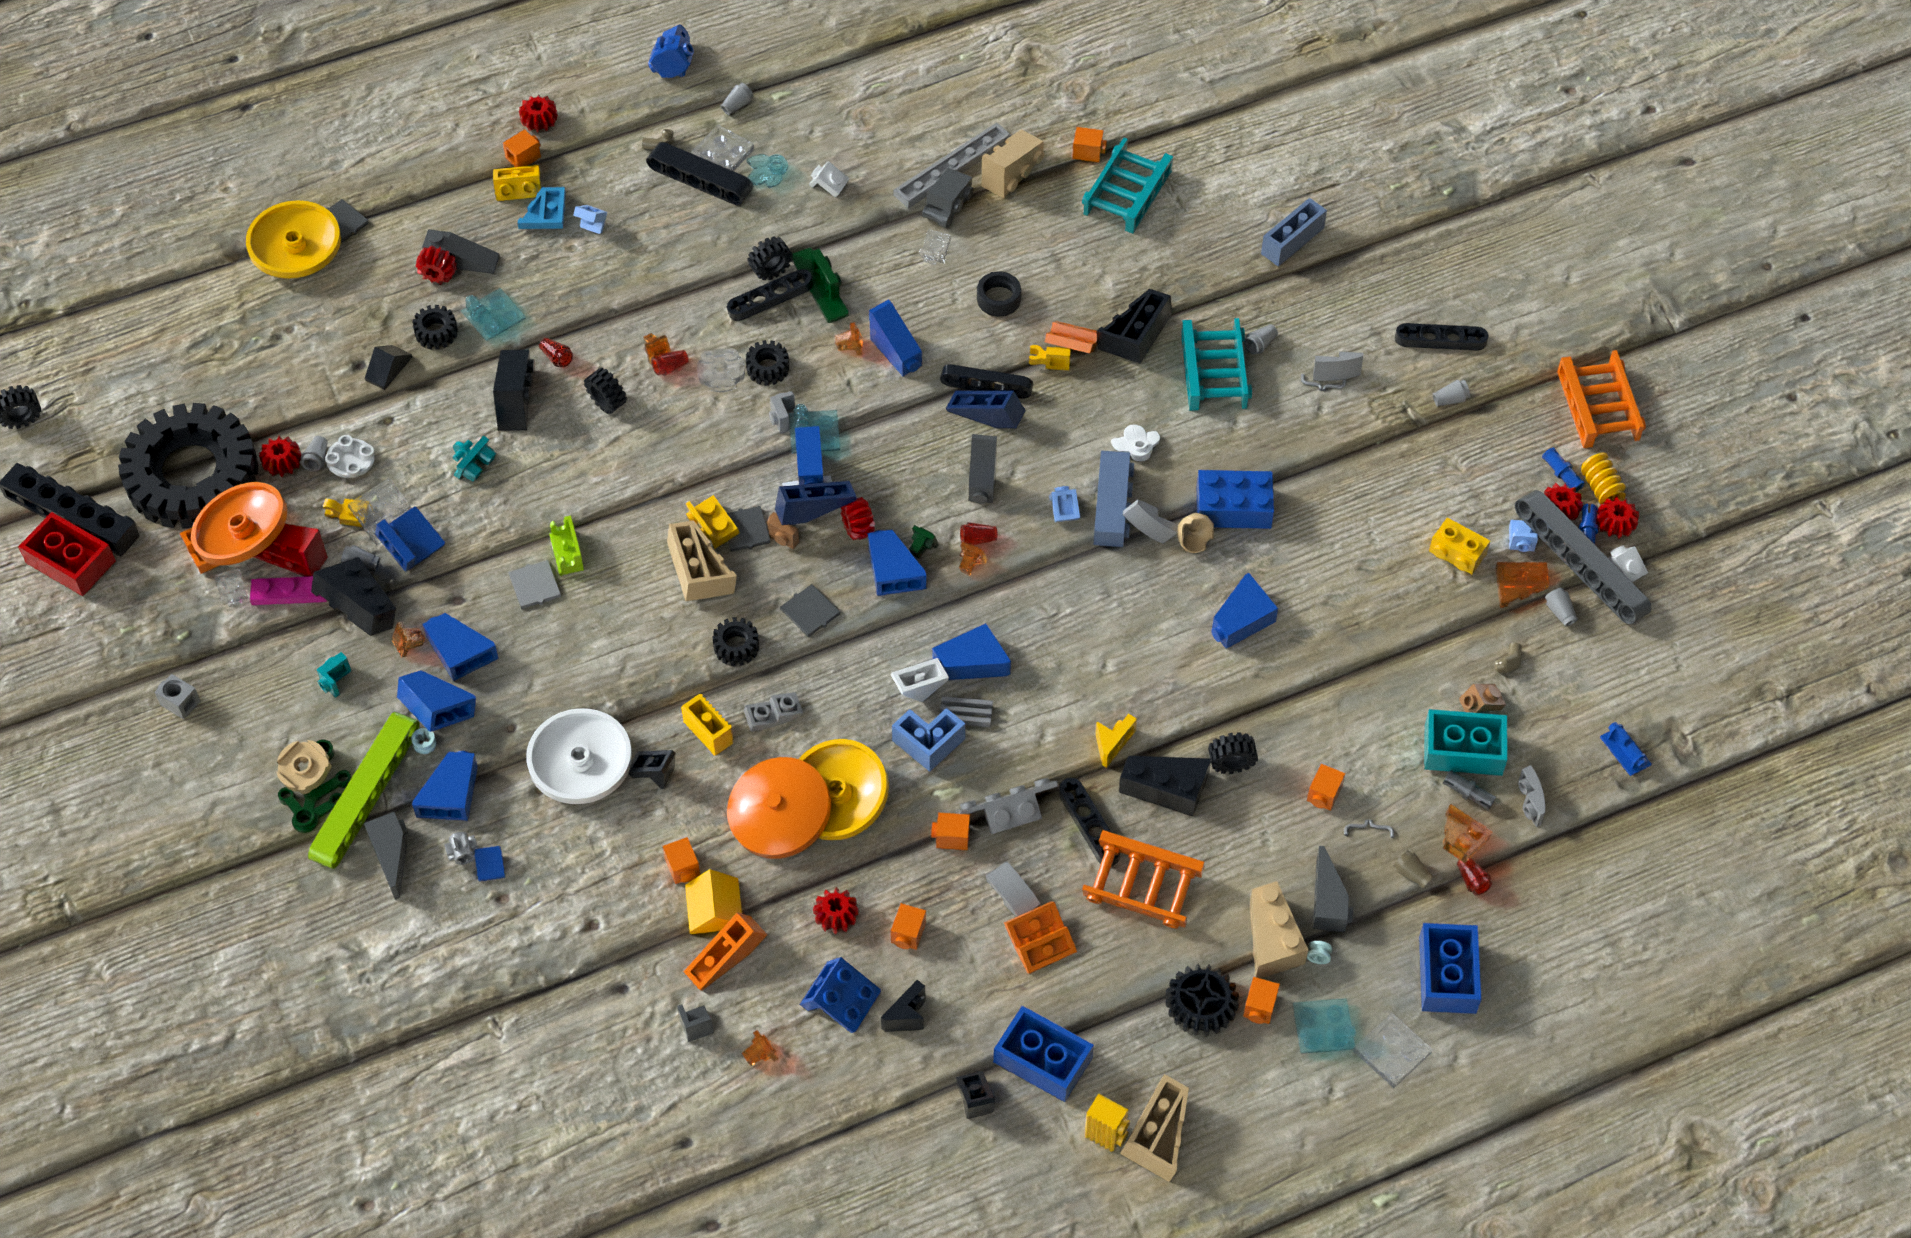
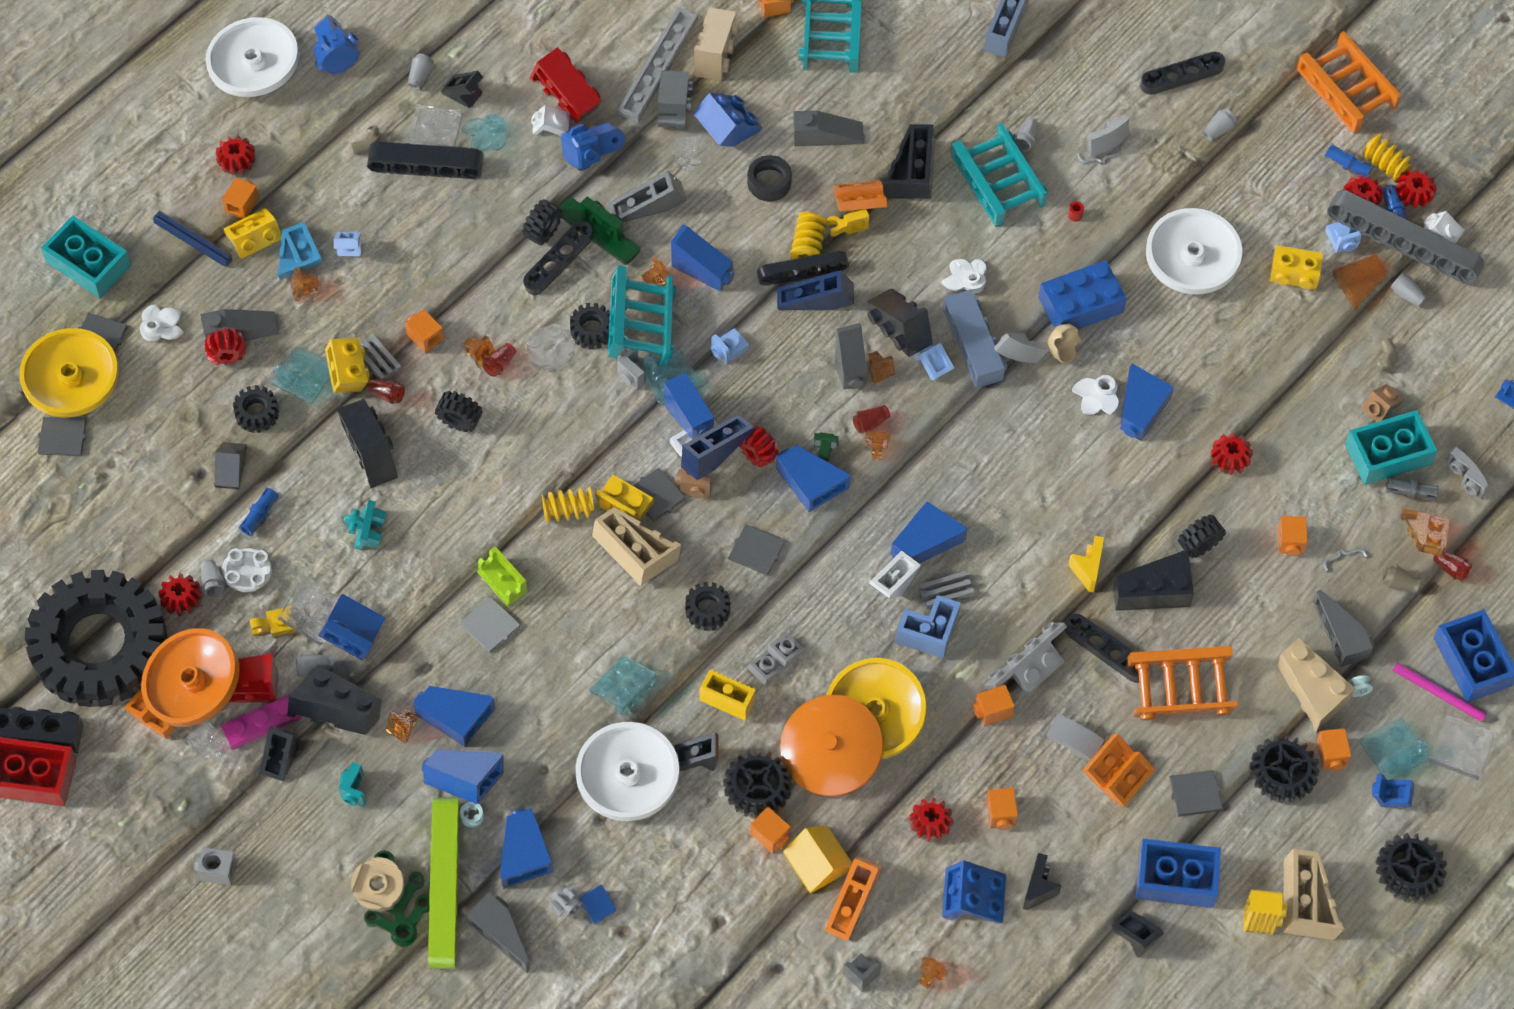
camera: 25 degrees left, 5 degrees up
none -> dark grey piece [38,417,86,456]
none -> teal brick [41,215,131,299]
none -> white plate [140,305,183,341]
none -> dark blue axle [153,211,233,267]
none -> white dish [206,17,299,97]
none -> blue pin [239,488,279,536]
none -> black slope [259,726,298,781]
none -> clear orange brick [290,268,319,302]
none -> yellow brick [325,337,370,393]
none -> light grey tile [360,333,402,383]
none -> orange brick [405,309,444,354]
none -> black slope [440,70,483,108]
none -> red wedge [529,47,602,124]
none -> yellow piece [542,487,594,523]
none -> blue piece [560,123,625,171]
none -> clear light blue hinge [589,656,657,716]
none -> dark grey slope [608,171,687,222]
none -> teal fence [608,265,676,367]
none -> blue slope [693,93,762,147]
none -> light blue bracket [711,328,749,365]
none -> black gear [723,750,793,819]
none -> yellow piece [790,211,827,259]
none -> dark grey slope [793,110,864,146]
none -> black wedge [867,288,933,357]
none -> clear orange brick [868,351,895,384]
none -> red piece [1068,201,1084,222]
none -> white plate [1072,375,1119,415]
none -> white dish [1146,208,1242,294]
none -> dark grey piece [1169,770,1223,817]
none -> red gear [1210,432,1253,475]
none -> blue bracket [1372,774,1415,808]
none -> black gear [1376,832,1447,903]
none -> dark pink bar [1392,662,1487,722]

